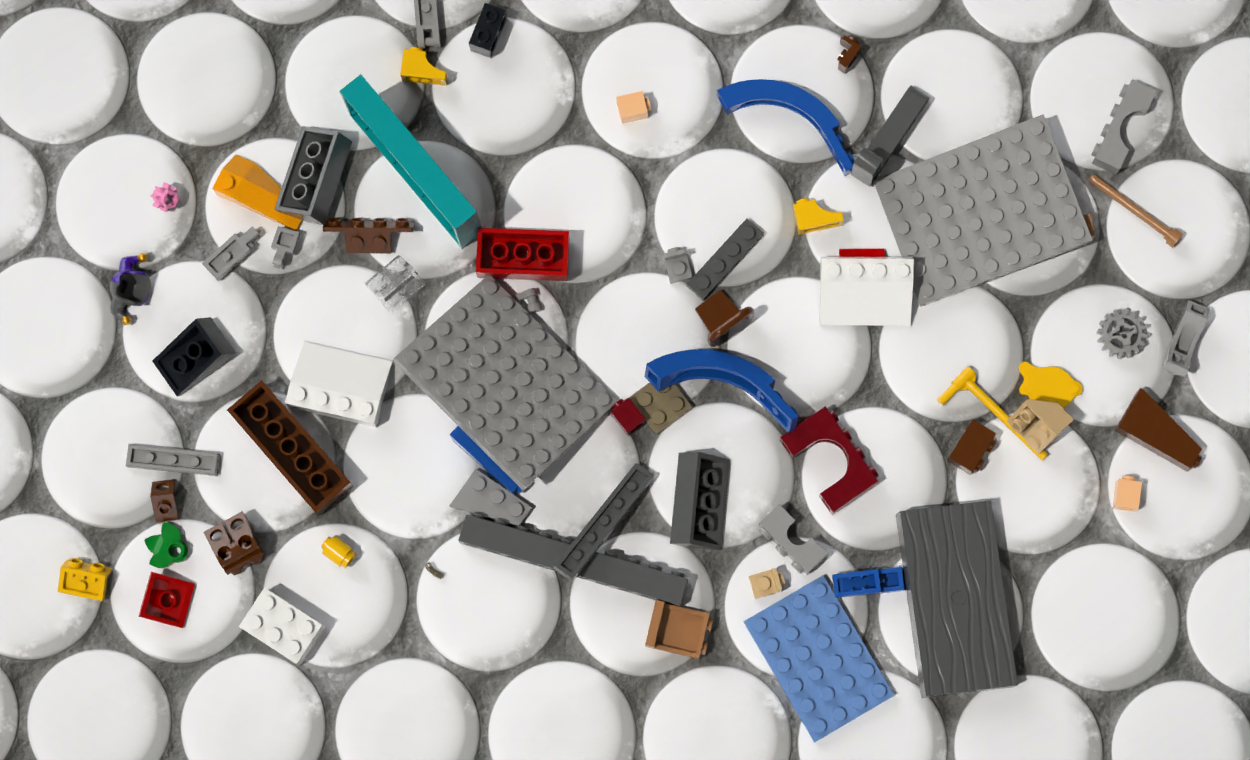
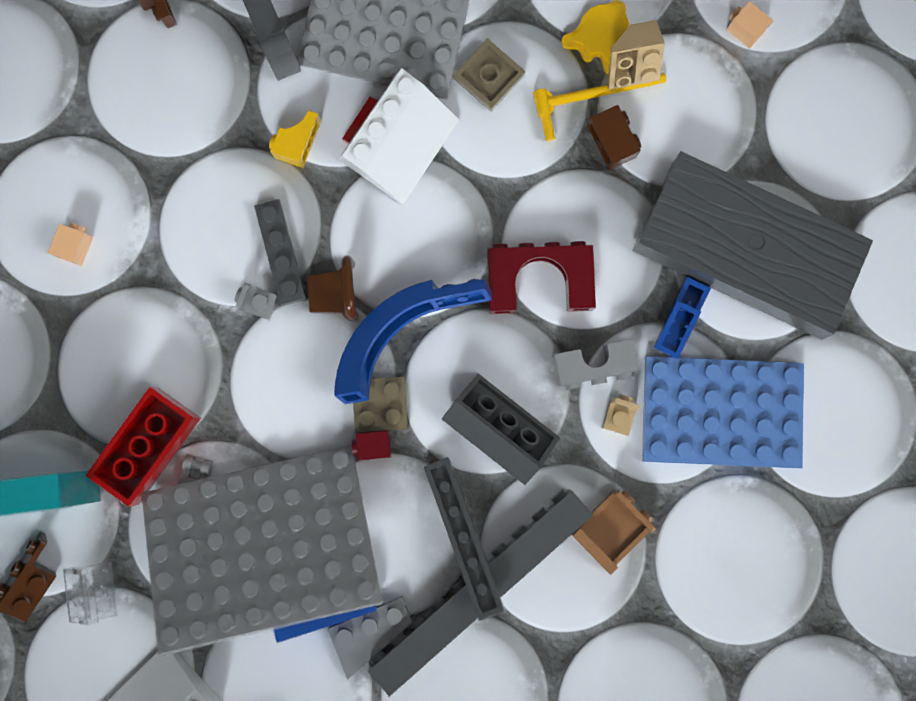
camera: 65 degrees left, 5 degrees up
blue arch [717,79,855,176] -> none
none -> dark tan plate [453,38,526,112]

